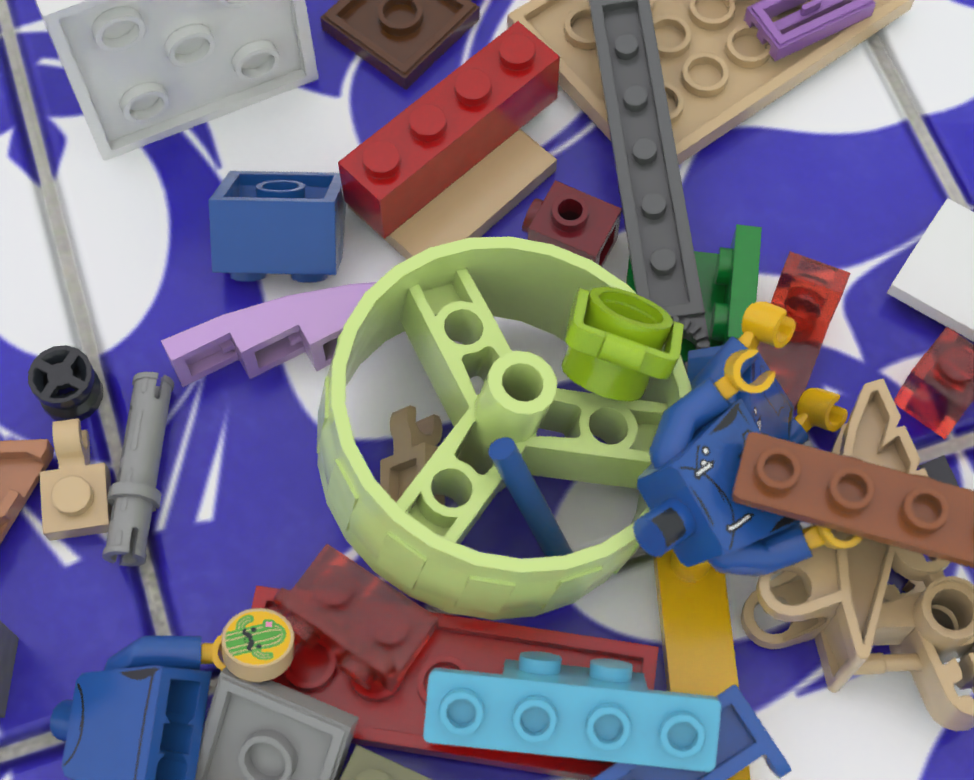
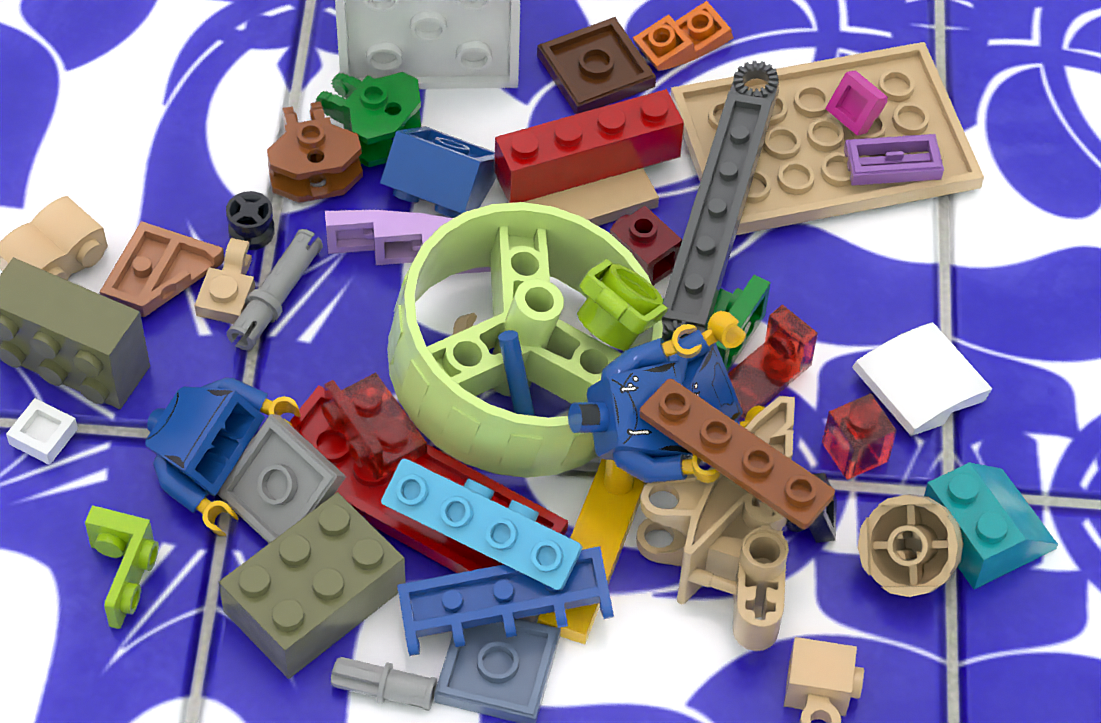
camera: 20 degrees right, 10 degrees down
tile [222,608,294,682] -> none
none -> dark orange hinge [267,101,363,203]
none -> green hinge [315,72,421,167]

